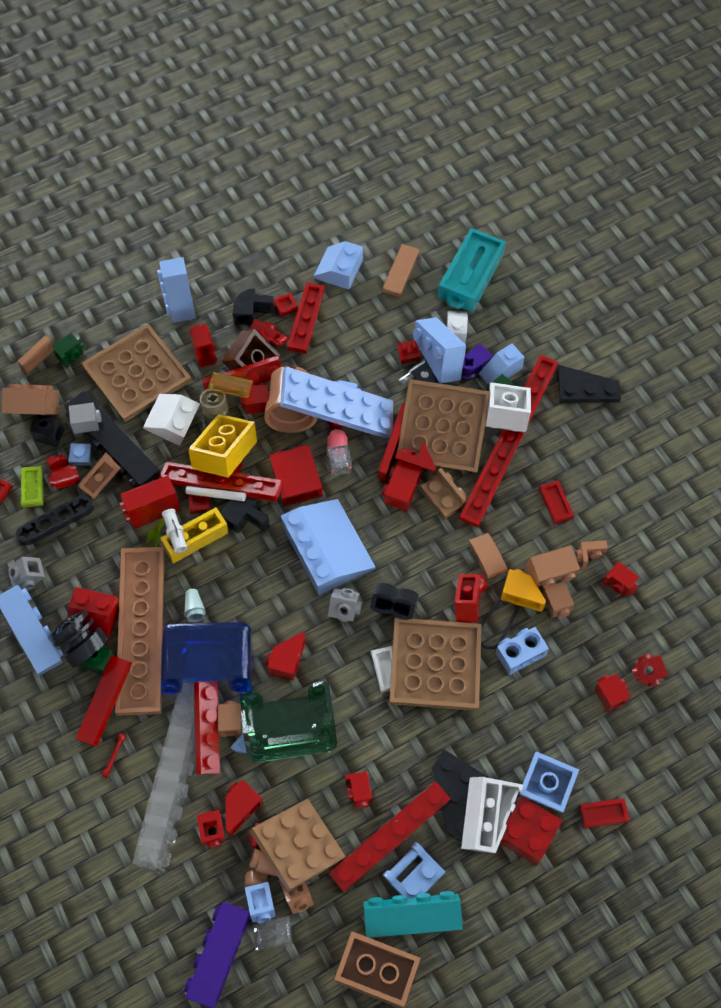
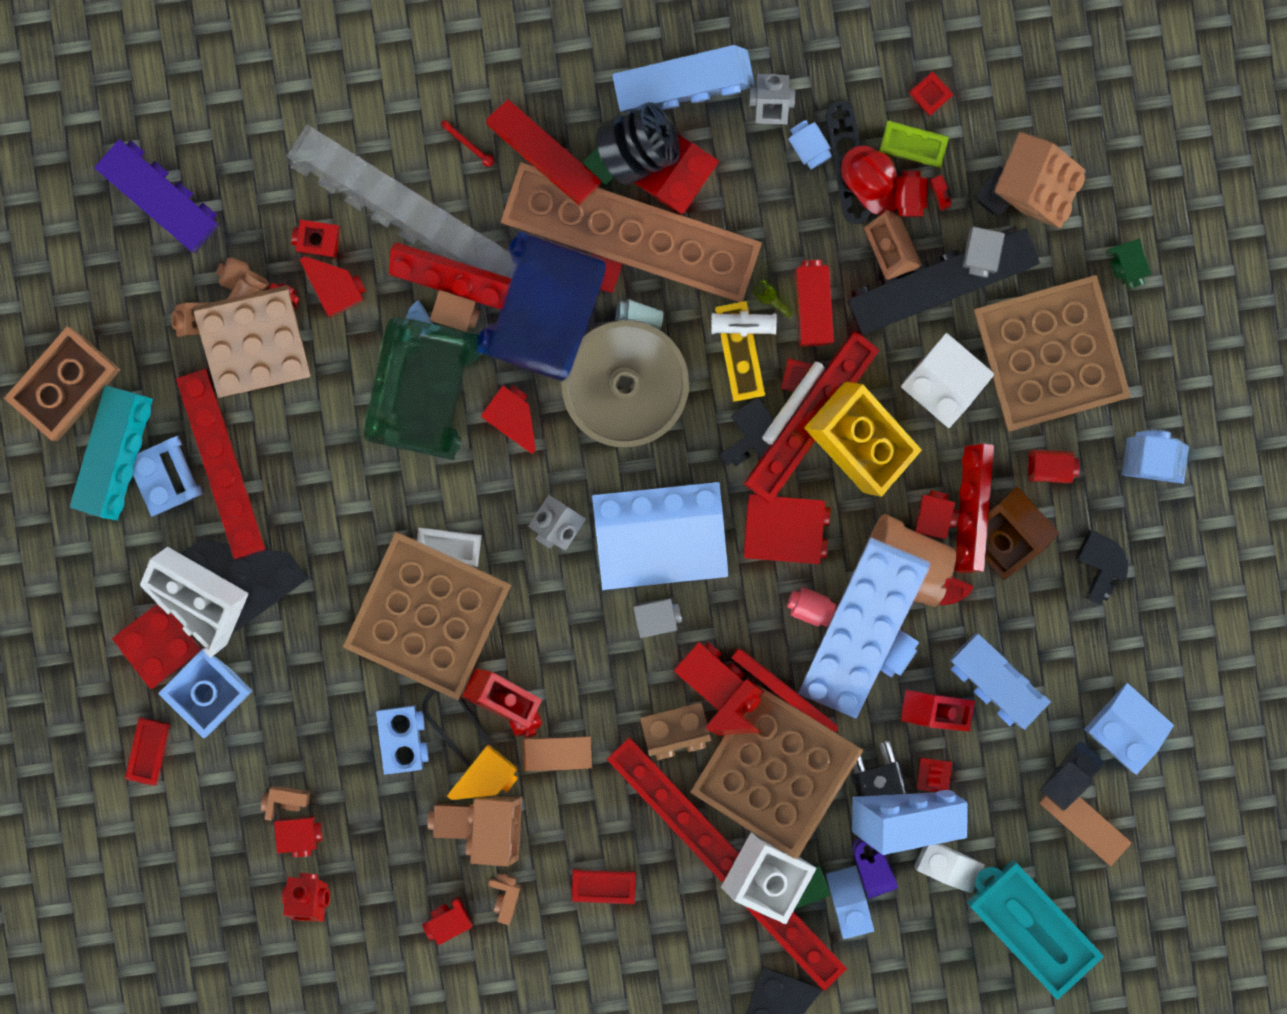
camera: 110 degrees right, 25 degrees up
nougat tile [17,335,53,375] -> none
light blue plate [68,443,93,466] -> none
dark tan wheel [200,388,230,424] -> none
clear yellow tile [209,372,253,398] -> none
light blue bracket [245,882,276,923] -> none
red piece [249,319,288,347] -> none
clear slope [254,917,293,950] -> none
red tile [274,292,298,317] -> none
red plate [287,282,325,354] -> none
clear slope [327,445,352,475] -> none
red brick [345,771,372,809] -> none
black brick [370,583,419,620] -> none
none -> nougat bracket [261,785,311,821]
none -> dark tan dish [561,319,689,447]
none -> light grey brick [633,598,682,638]
none -> light blue brick [788,120,832,170]
none -> red piece [841,145,899,215]
none -> red slope [901,690,975,732]
none -> light blue wedge [949,632,1051,730]
none -> black slope [1040,741,1104,811]

